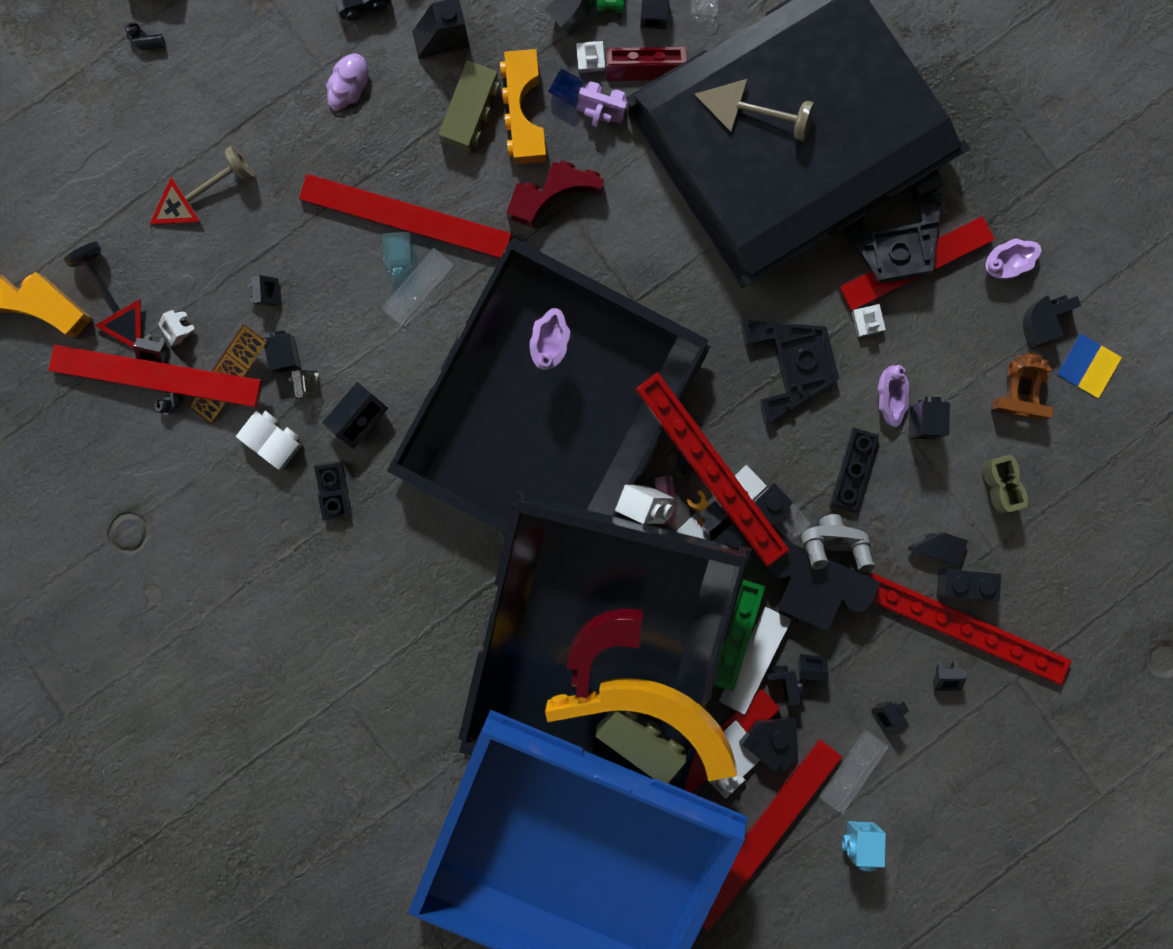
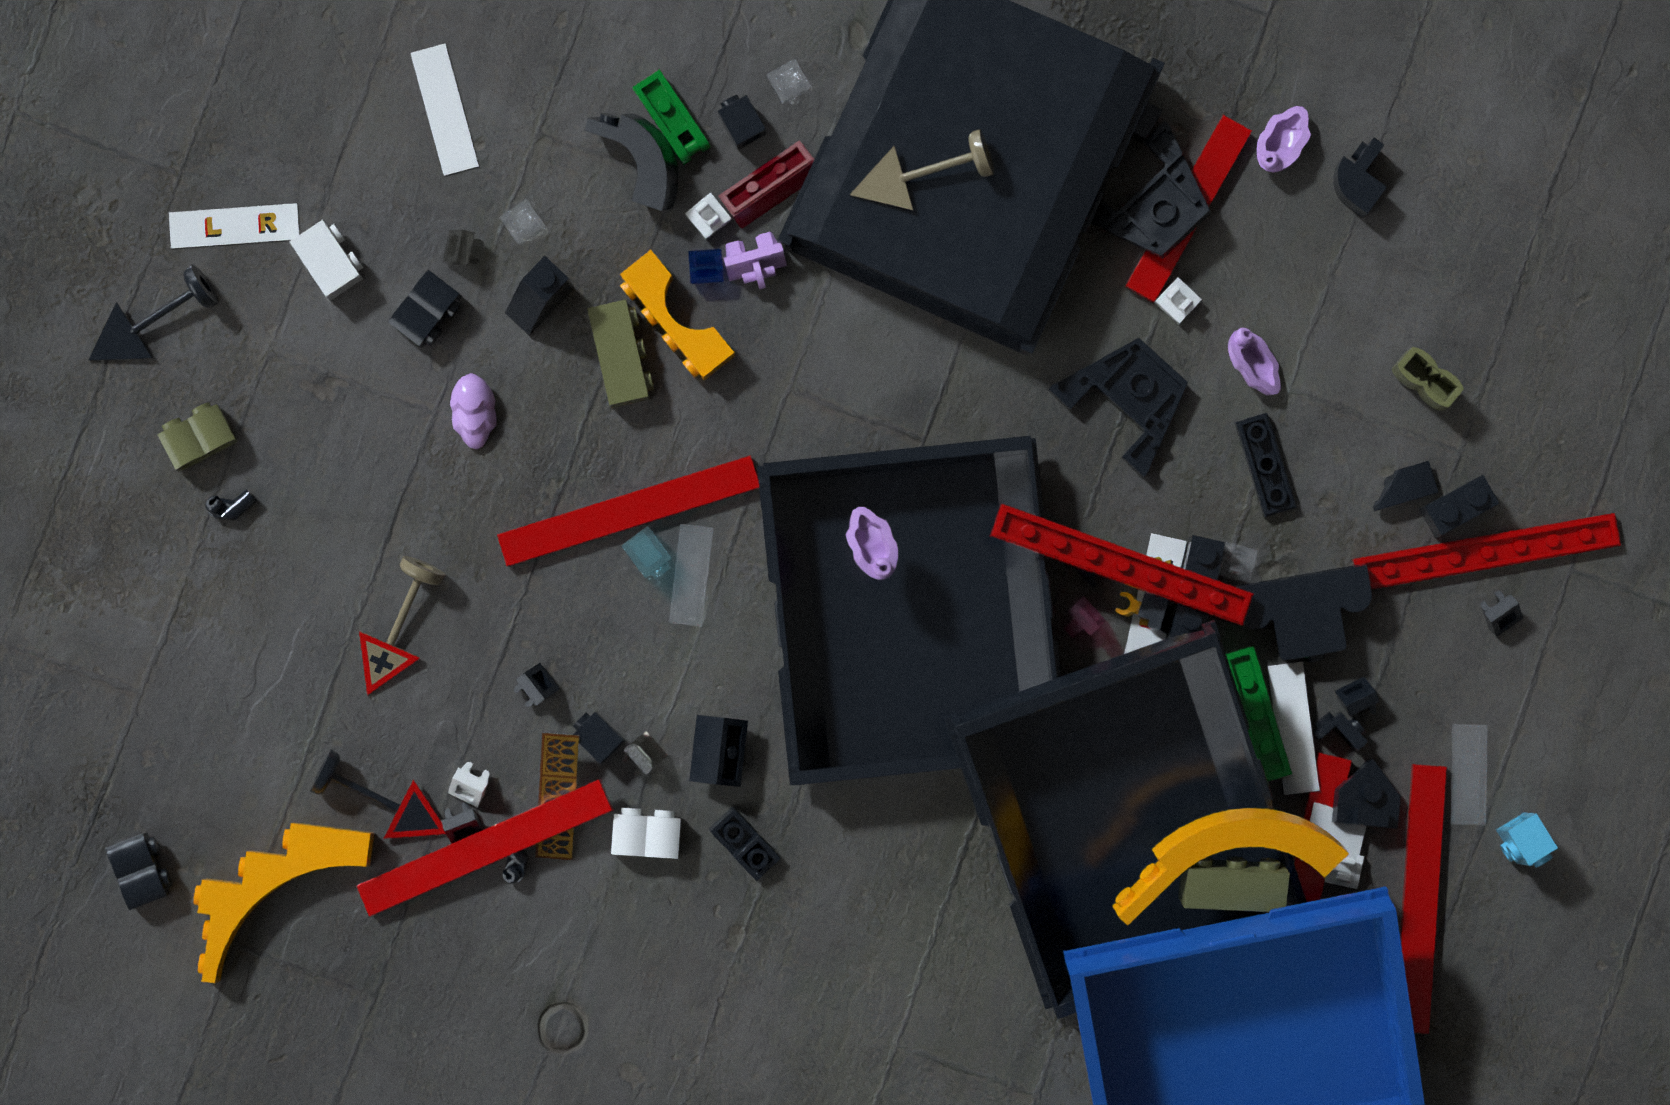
camera: 30 degrees left, 0 degrees up
dark red arch [506,161,604,228] -> none
dark red arch [567,609,642,698] -> none
white brick [615,485,675,524] -> none
light grey connector [800,514,875,573] -> none
black tile [871,701,909,732] -> none
black brick [908,397,950,440] -> none
dark orange tile [990,352,1054,420] -> none
sticker [1057,333,1122,399] -> none

